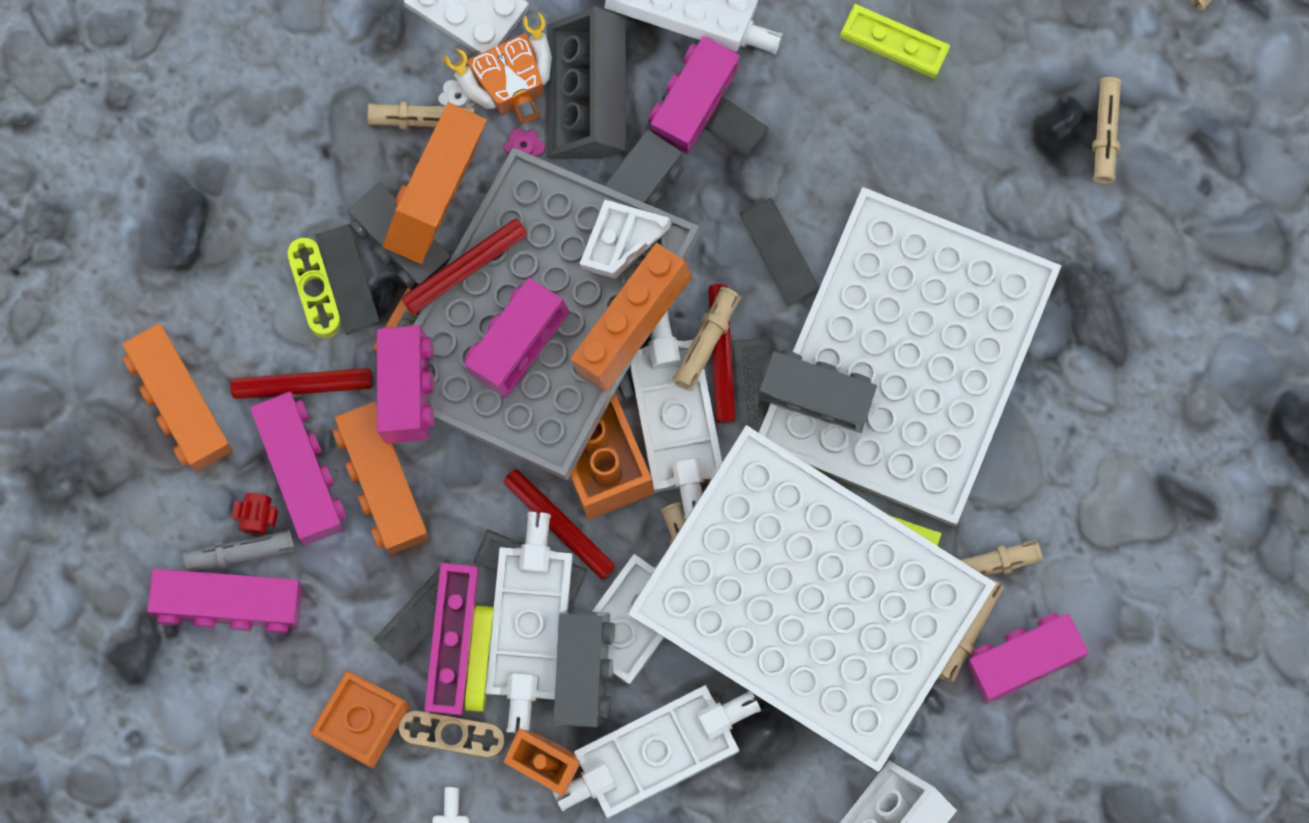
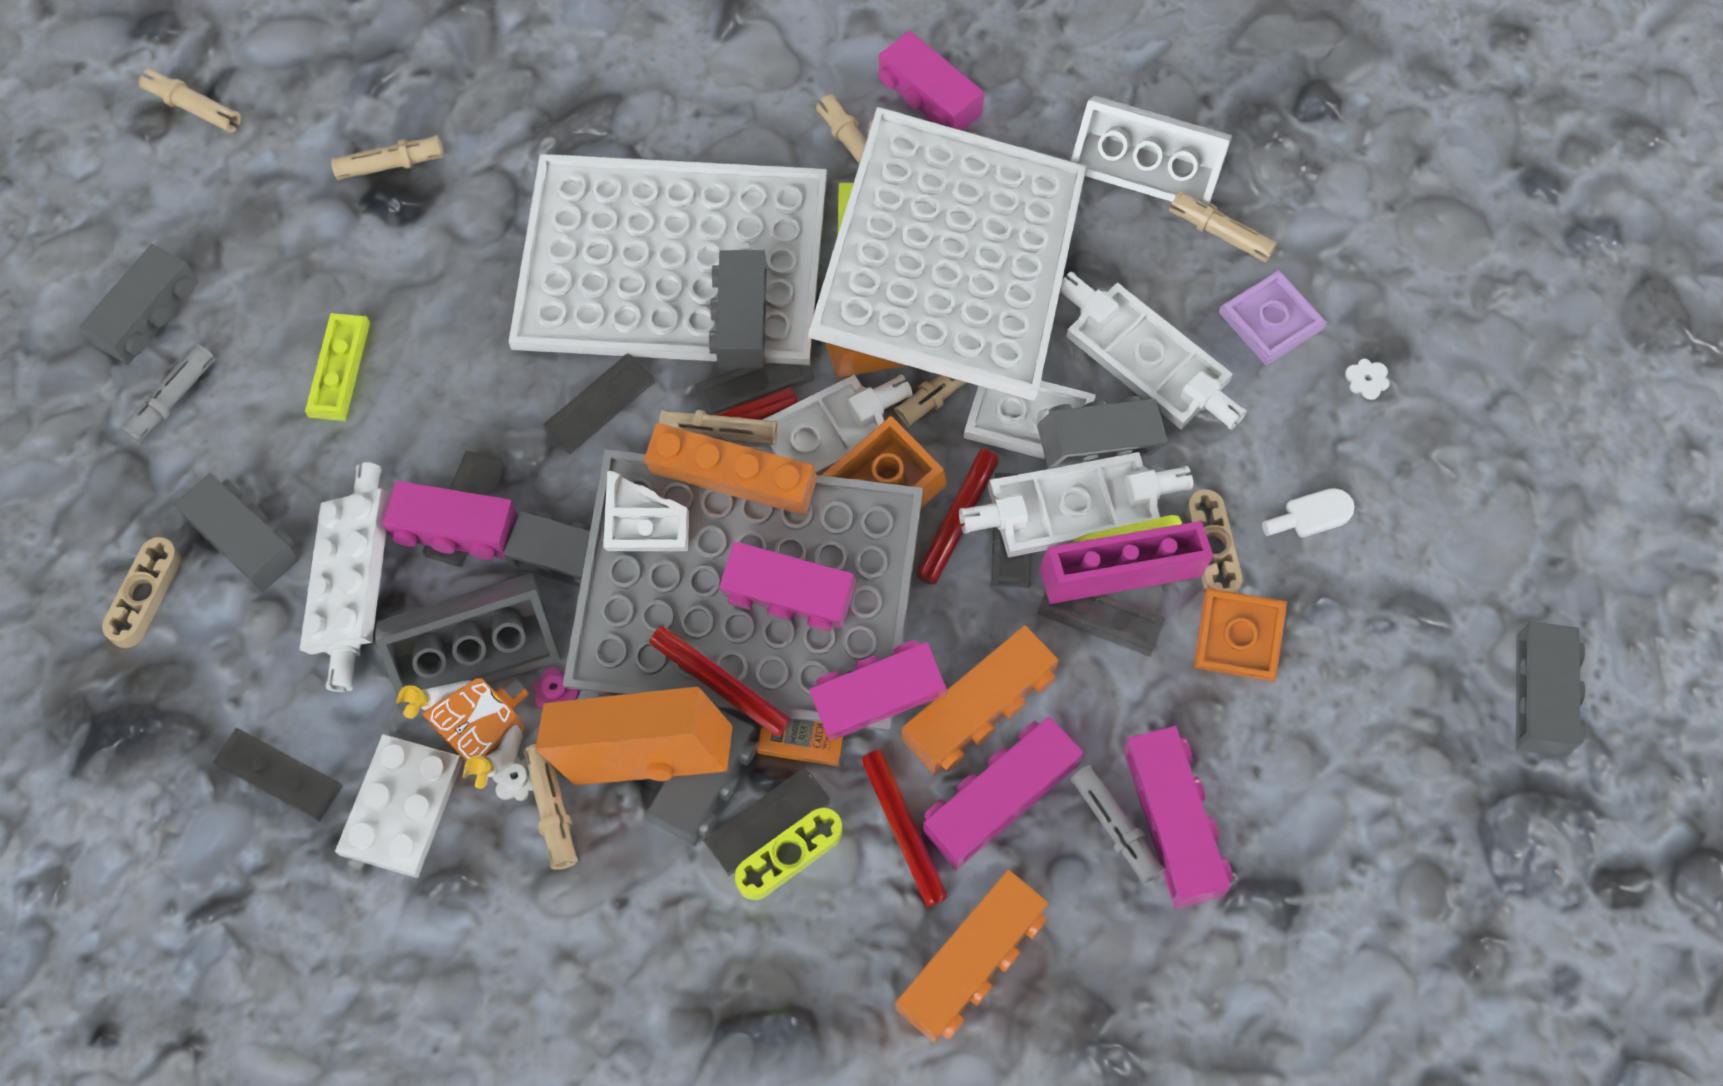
camera: 110 degrees left, 10 degrees down
red gear [232,493,279,535] -> none
orange slope [503,729,580,796] -> none

